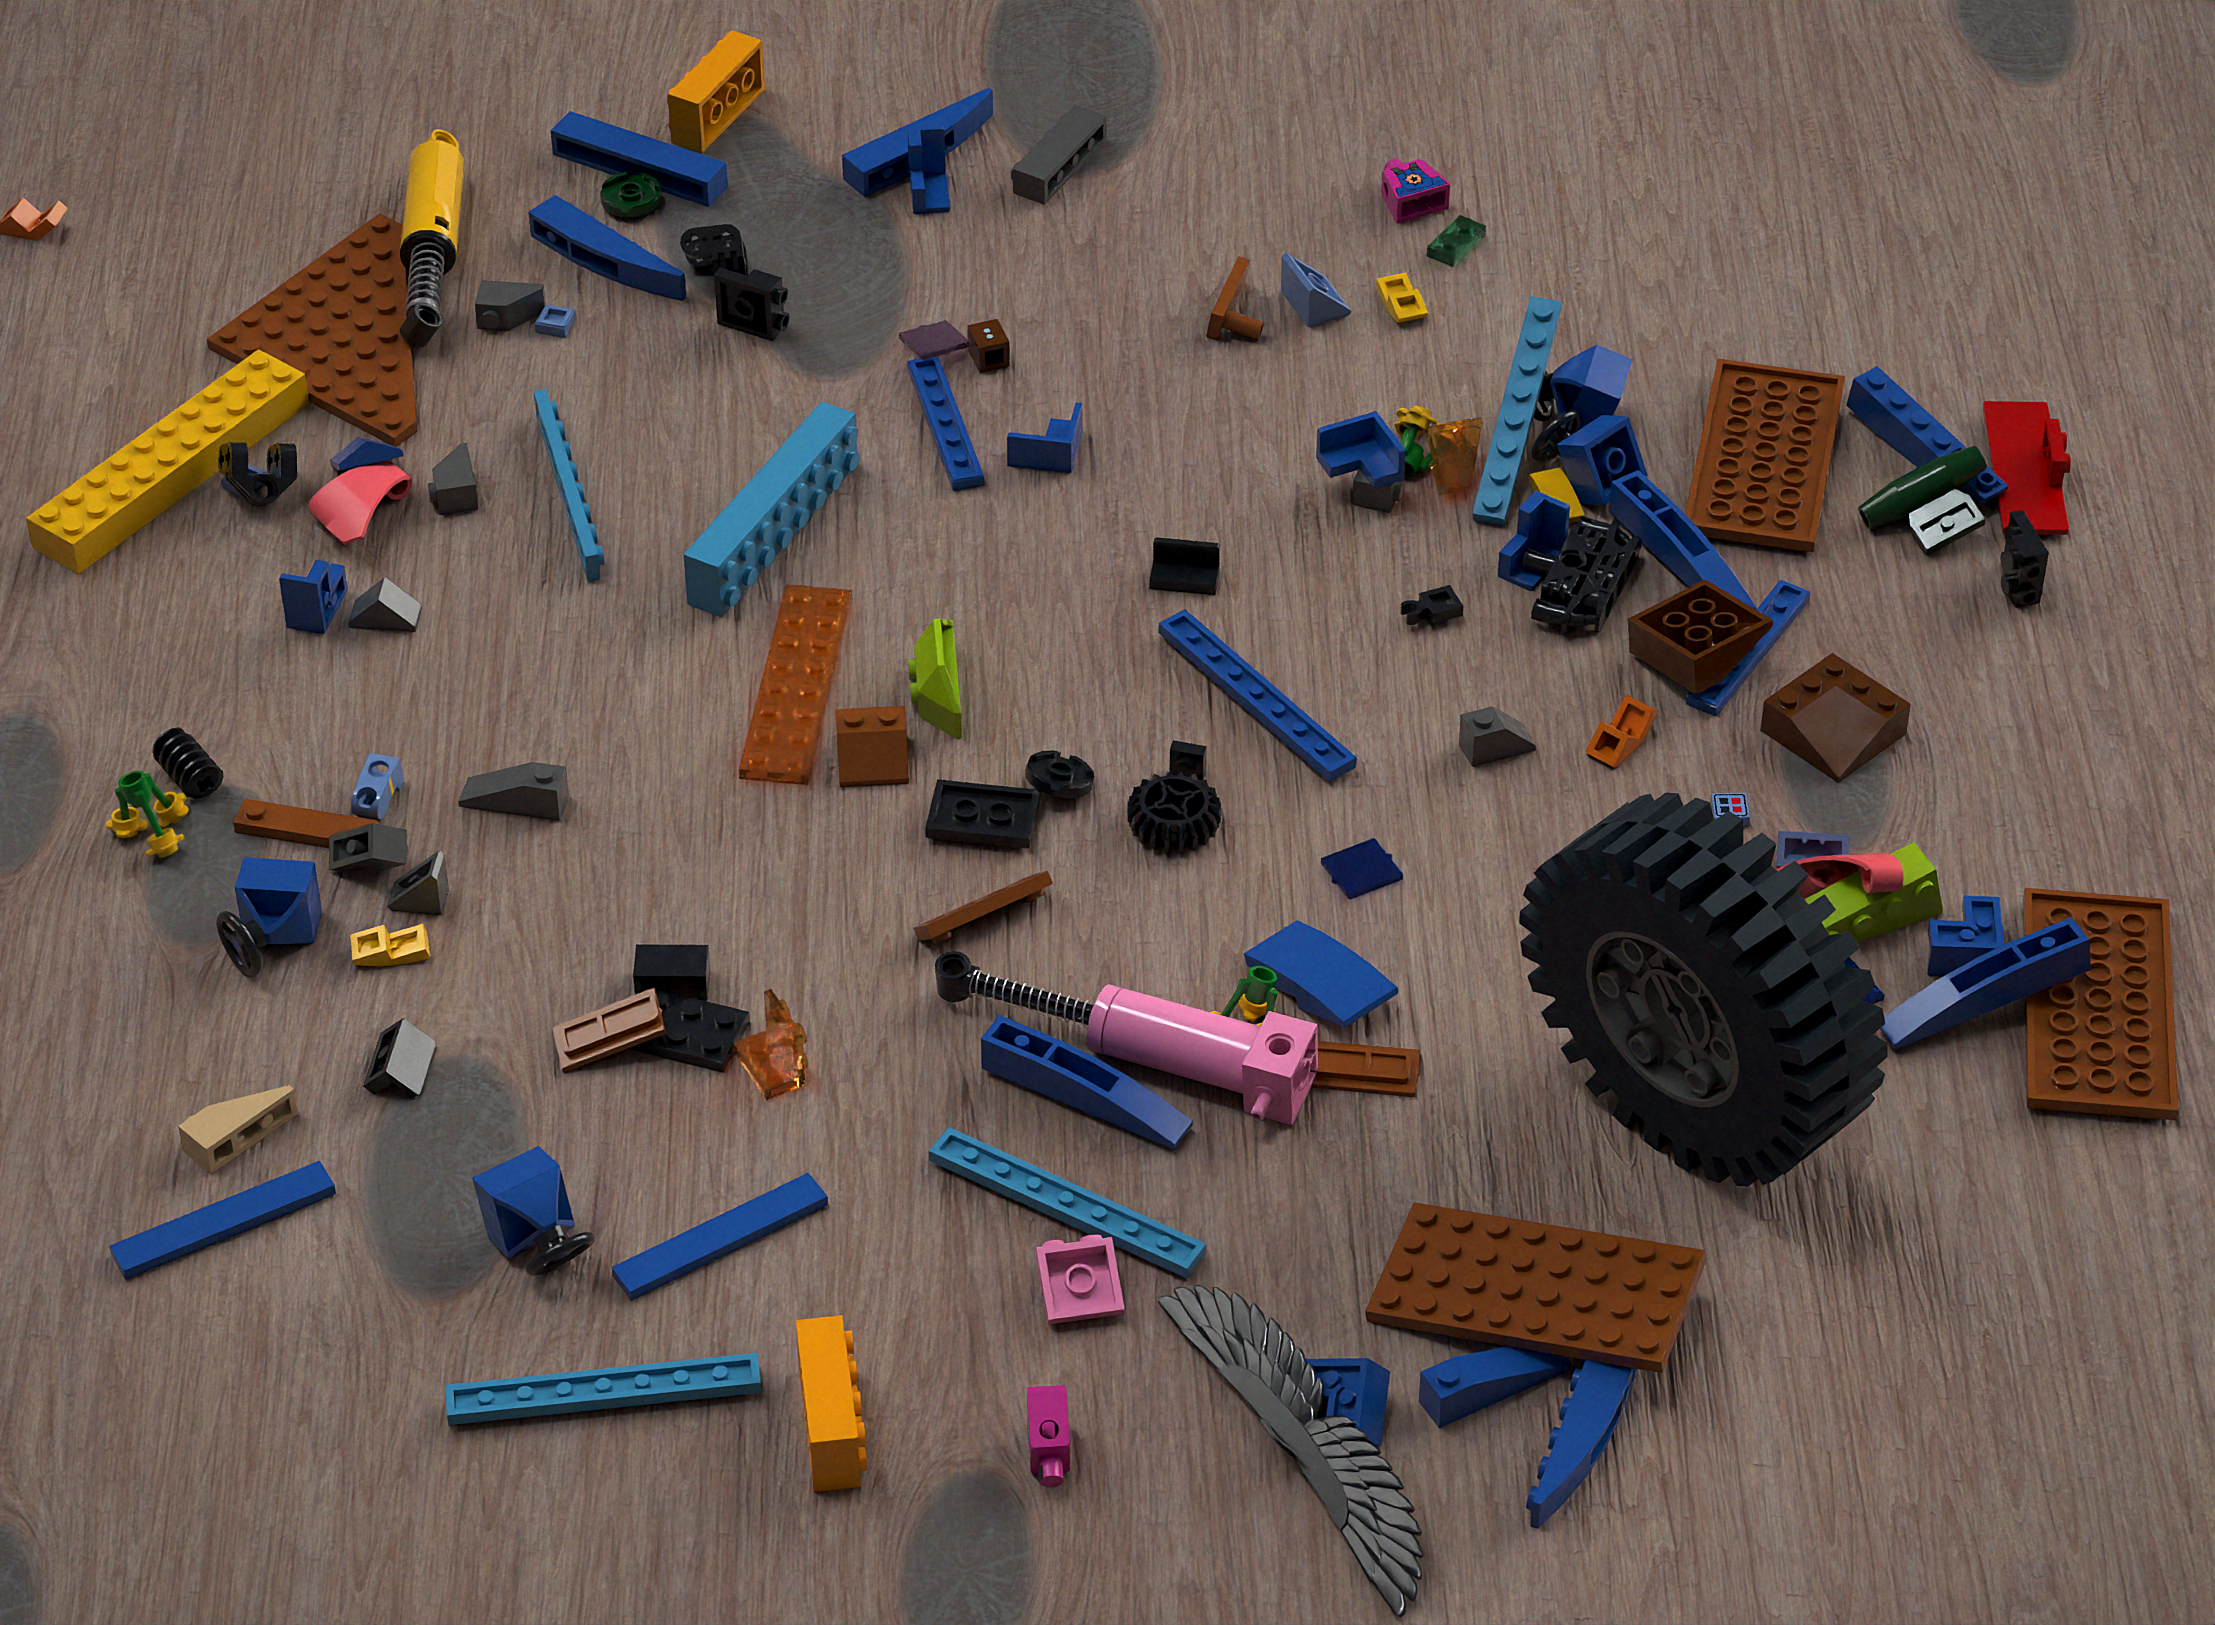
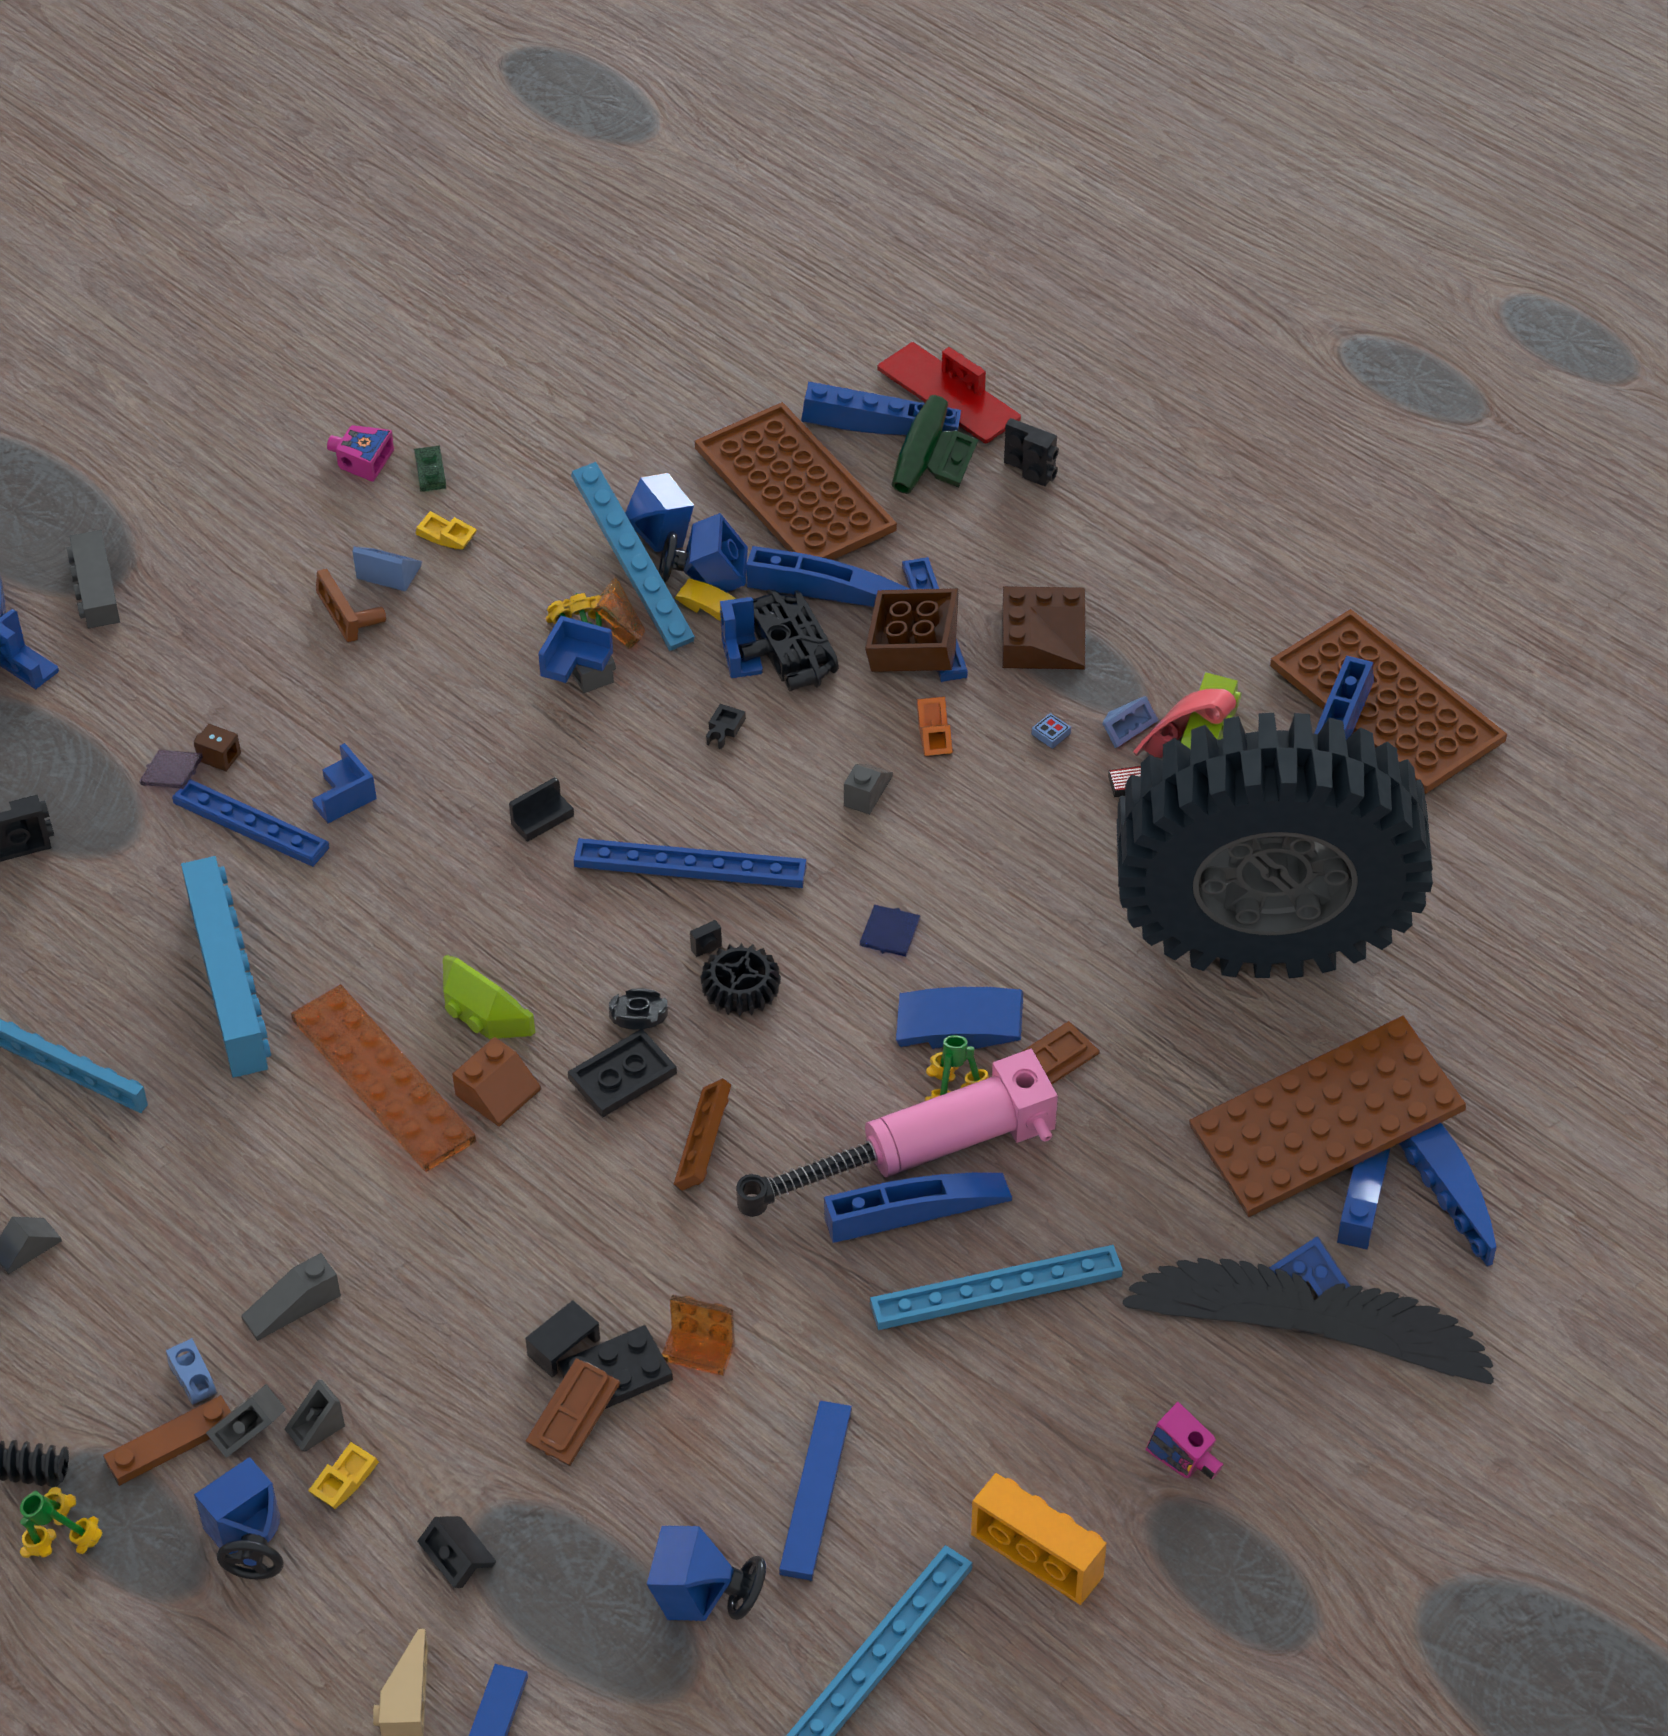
camera: 45 degrees left, 5 degrees up
bright pink plate [1035,1235,1125,1325] -> none
blue panel [1927,896,2004,976] -> none

